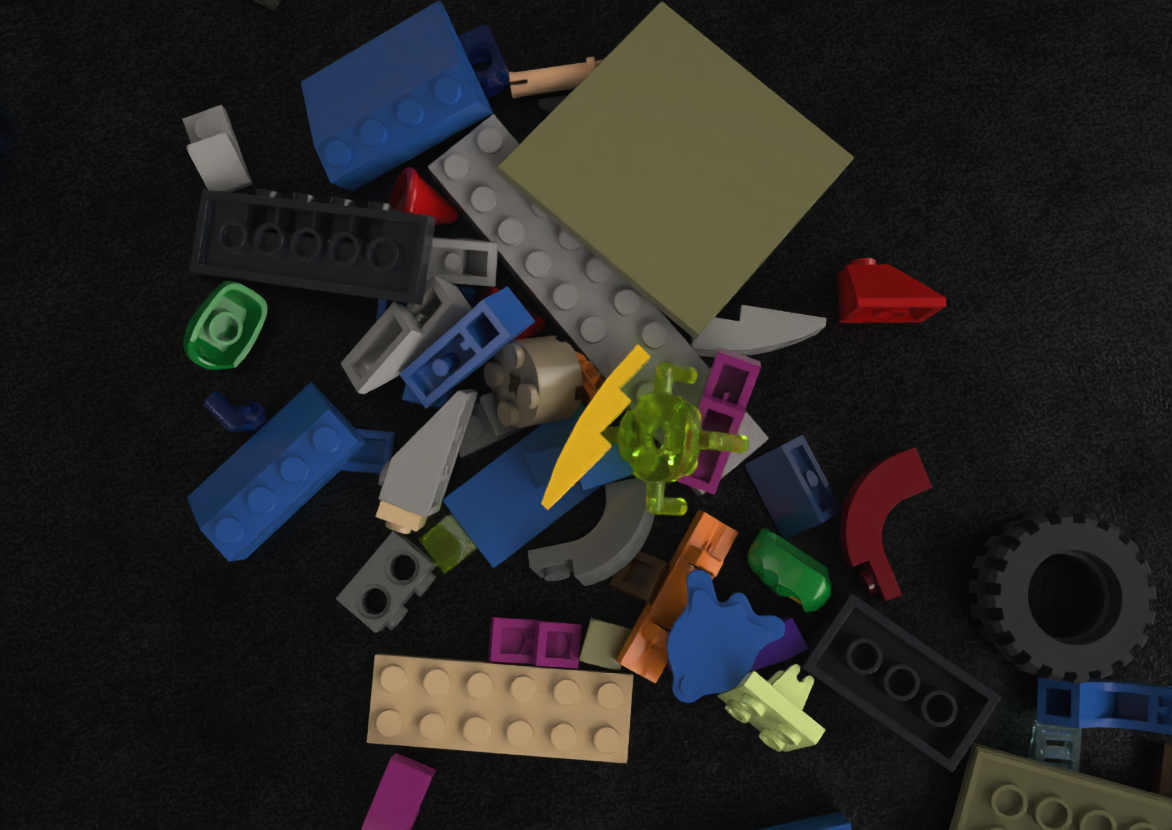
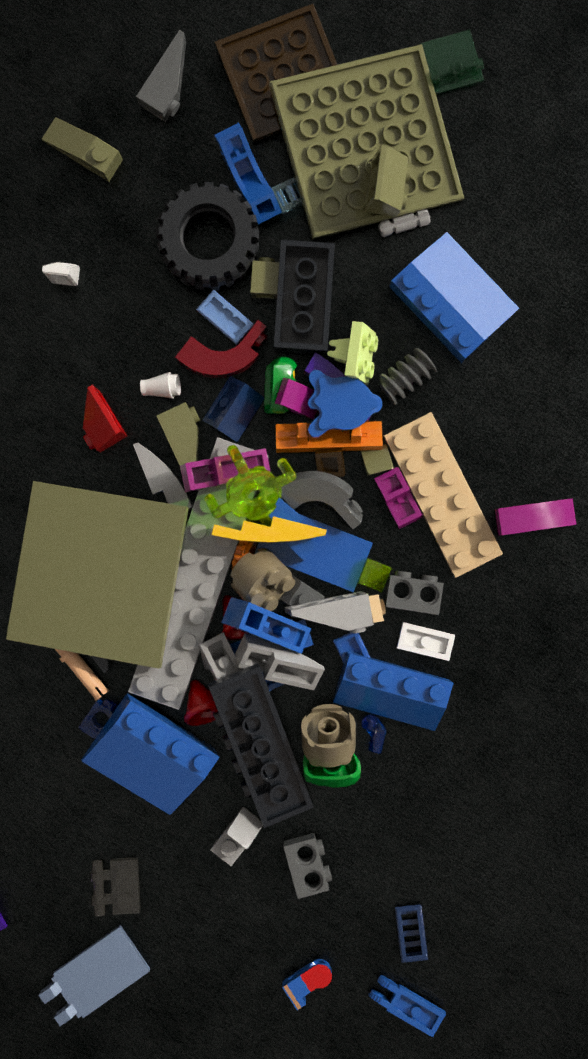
camera: 120 degrees left, 5 degrees up
none -> white slope [42,262,80,286]
none -> white cone [140,372,181,398]
none -> olive slope [157,402,200,466]
none -> medium blue plate [196,290,254,345]
none -> olive brick [251,257,279,299]
none -> magenta slope [275,378,317,420]
none -> dark grey brick [283,833,333,899]
none -> dark tan brick [301,704,356,767]
none -> dark grey piece [379,348,438,405]
none -> white plate [396,622,455,661]

